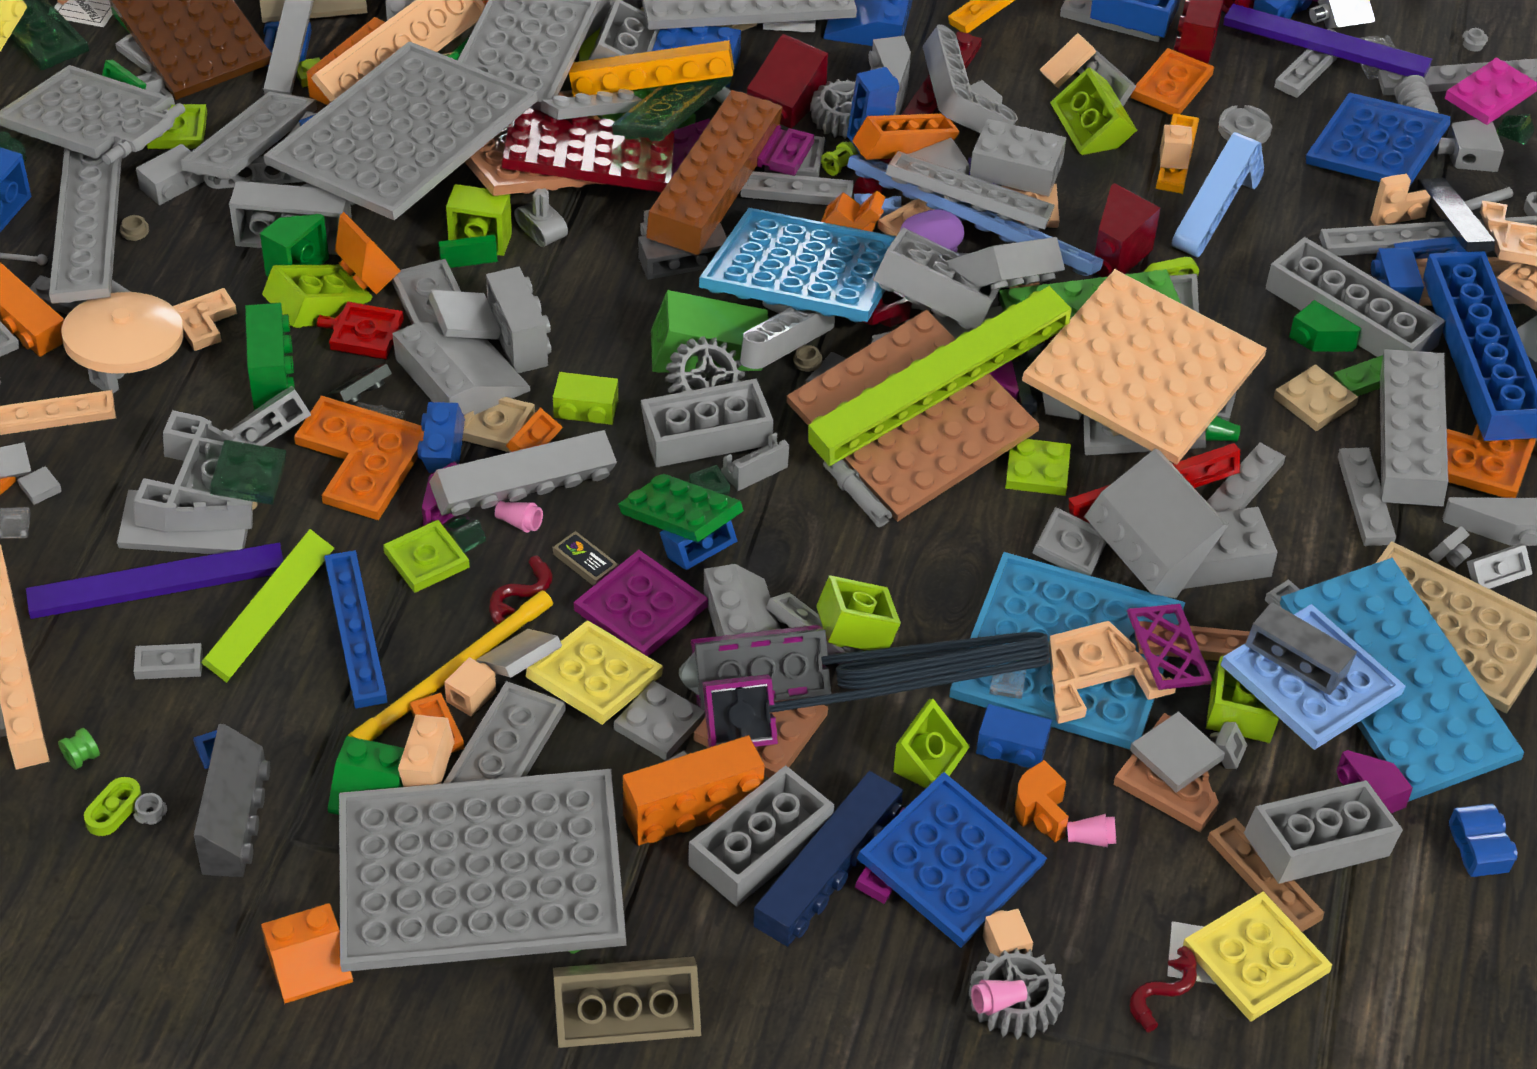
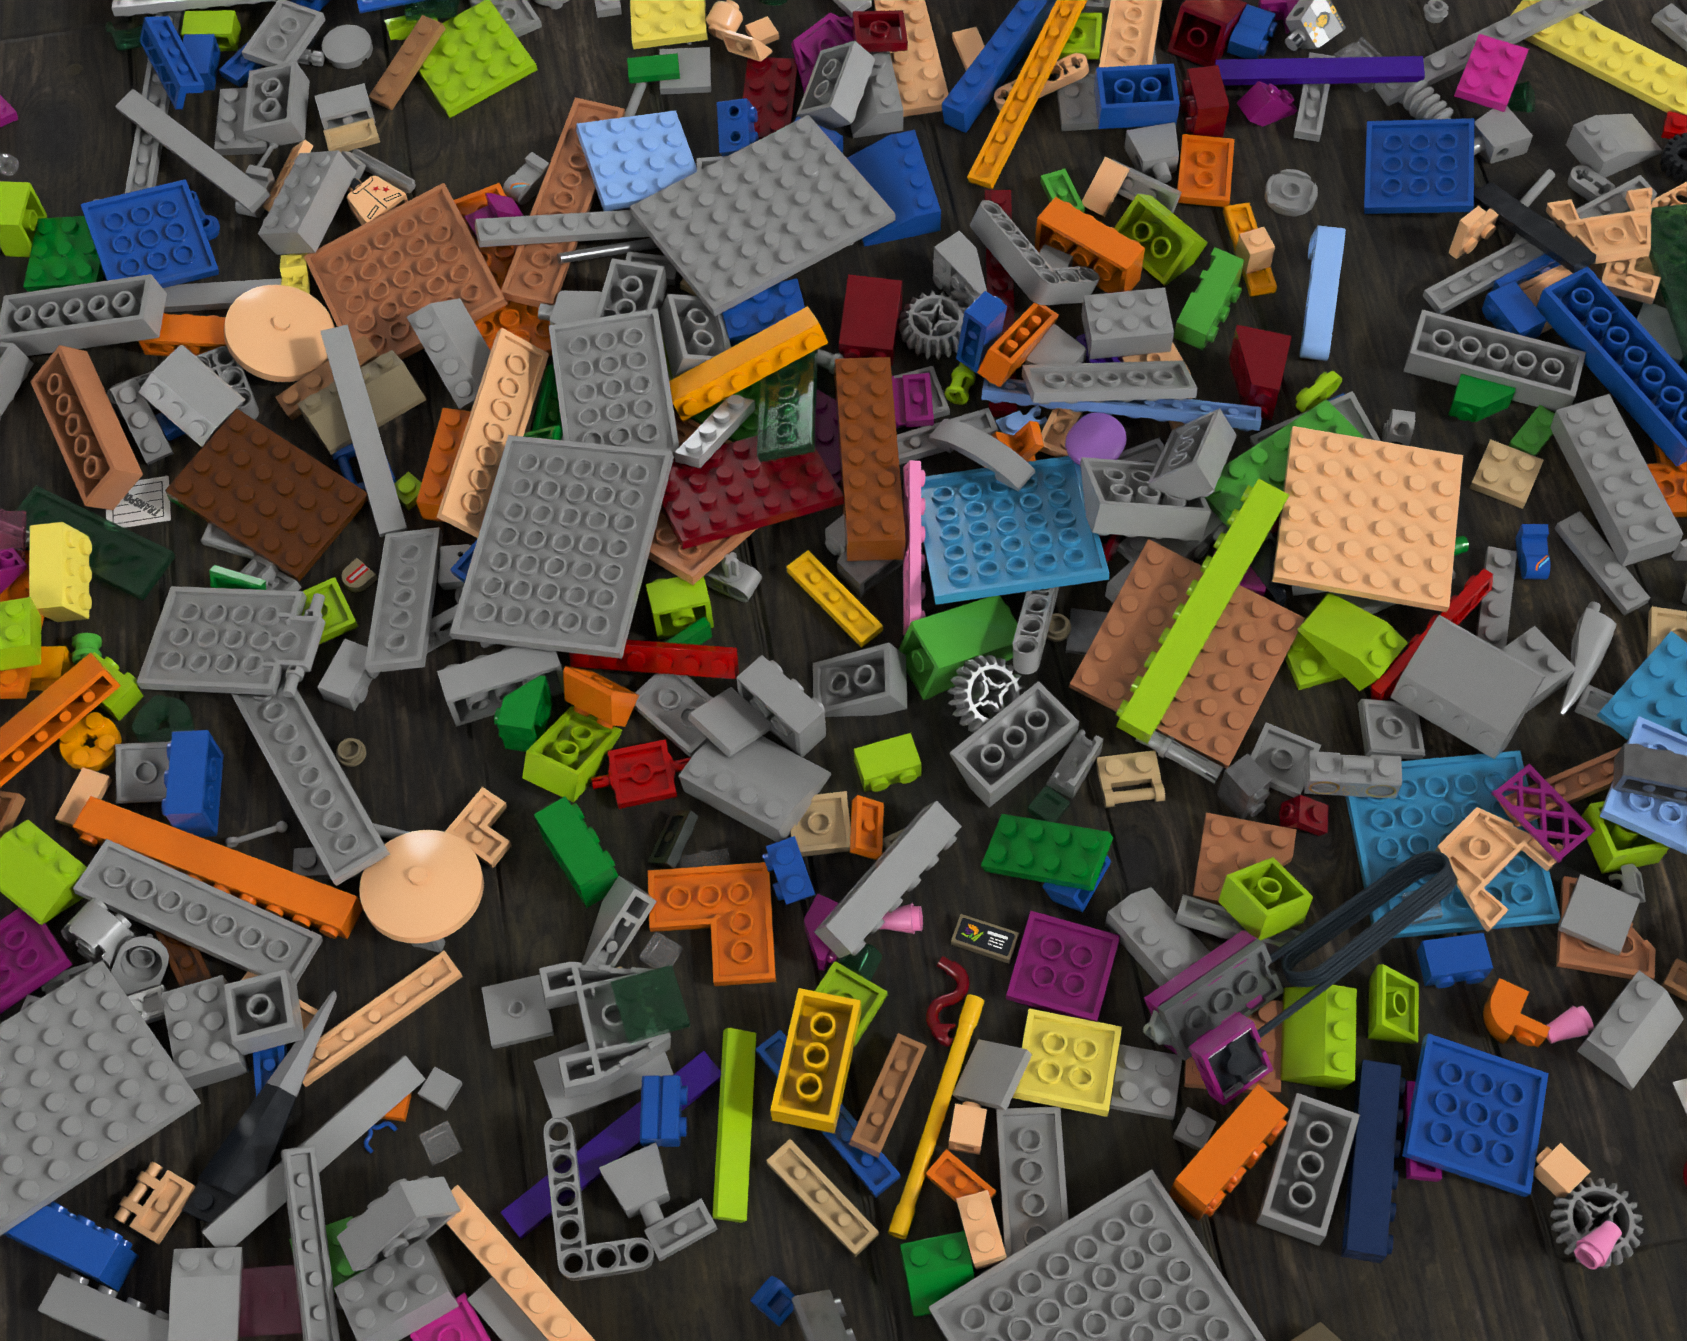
camera: 20 degrees left, 15 degrees up
none -> dark tan tile [342,558,378,592]
none -> light grey plate [482,975,554,1049]
none -> light grey beam [544,1116,655,1281]
none -> red plate [569,640,739,679]
none -> light grey torso [599,1142,670,1228]
none -> clear tile [639,931,683,975]
none -> blue brick [640,1075,688,1147]
none -> tan plate [766,1139,879,1257]
none -> yellow brick [770,988,861,1133]
none -> yellow plate [786,550,883,648]
none -> light grey slope [813,643,907,717]
none -> medium nougat plate [849,1033,927,1158]
none -> bright pink plate [903,460,926,635]
none -> light grey slope [928,419,1035,492]
none -> orange brick [1035,197,1145,293]
none -> bright green plate [1040,169,1085,213]
none -> tan plate [1096,750,1165,808]
none -> light grey torso [1124,122,1179,184]
none -> bright green wedge [1173,247,1244,350]
none -> nougat plate [1192,813,1296,906]
none -> flat silver brick [1217,753,1272,819]
none -> magenta slope [1237,81,1298,127]
none -> light grey plate [1251,722,1321,797]
none -> dark red bracket [1279,795,1329,836]
none -> lime slope [1280,984,1357,1090]
none -> lime slope [1297,592,1408,691]
none -> light grey piece [1304,751,1402,799]
none -> light grey leg [1382,409,1415,446]
none -> blue leg [1515,524,1550,580]
none -> light grey piece [1559,602,1616,716]
none -> light grey slope [1577,970,1684,1091]

